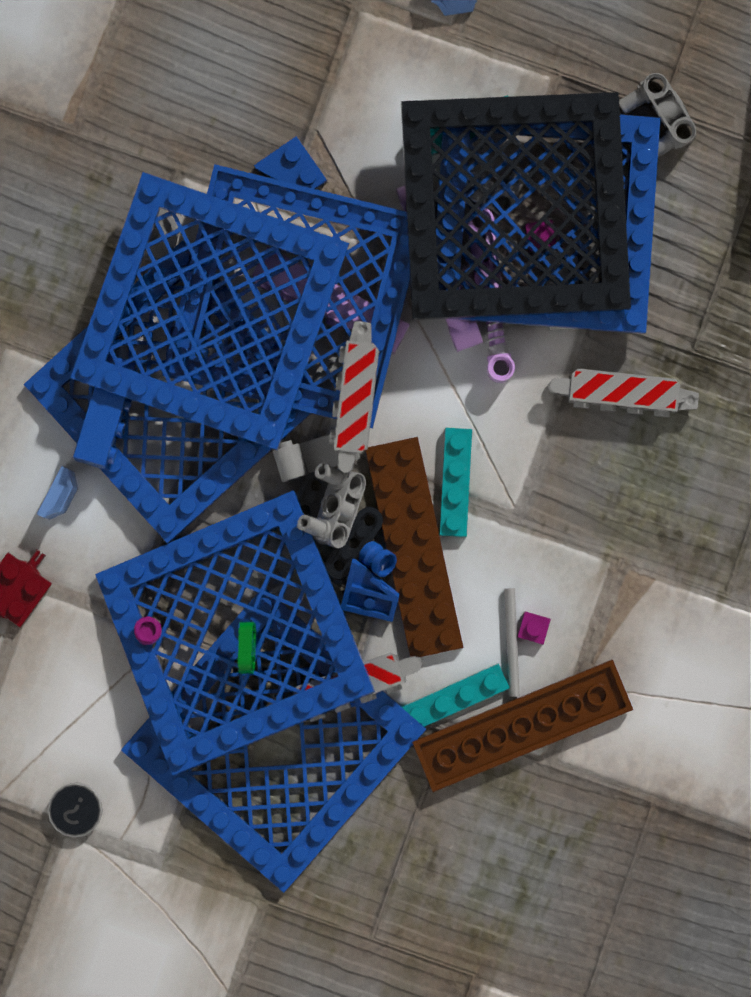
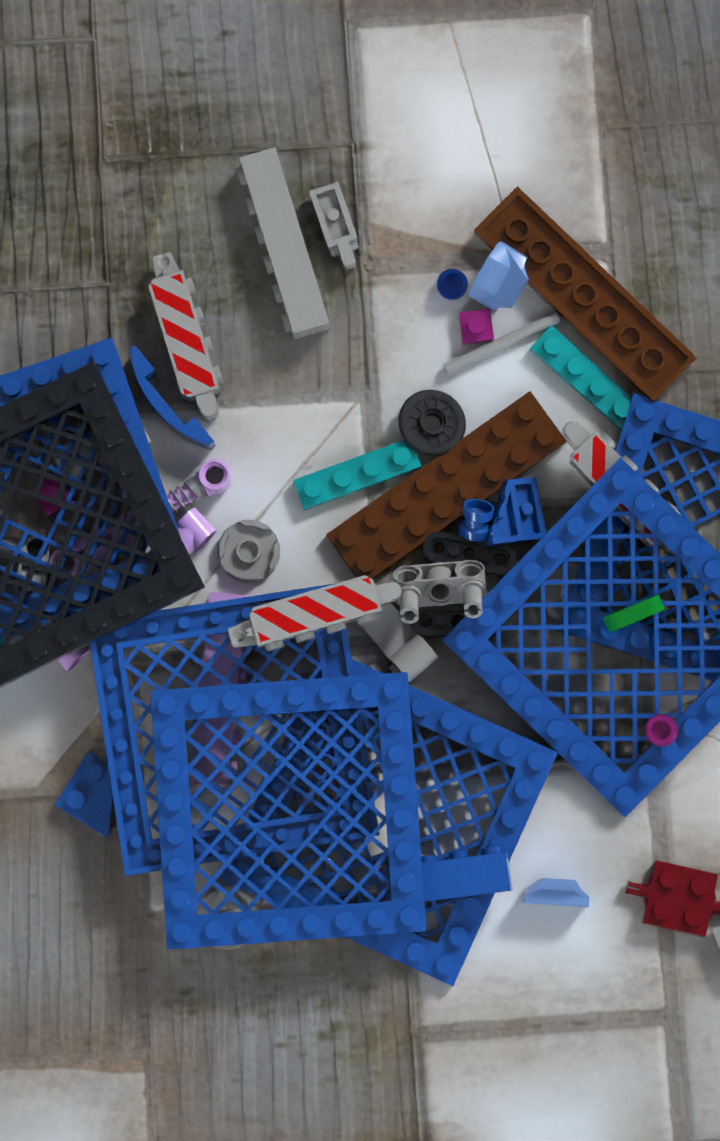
camera: 115 degrees left, 5 degrees down
none -> blue slope [130,345,216,450]
none -> light grey tile [218,520,280,583]
none -> light grey brick [236,147,330,340]
none -> light grey hinge [309,181,359,271]
none -> black wheel [398,390,466,456]
none -> clear blue plate [437,269,468,300]
none -> medium blue slope [468,241,529,311]

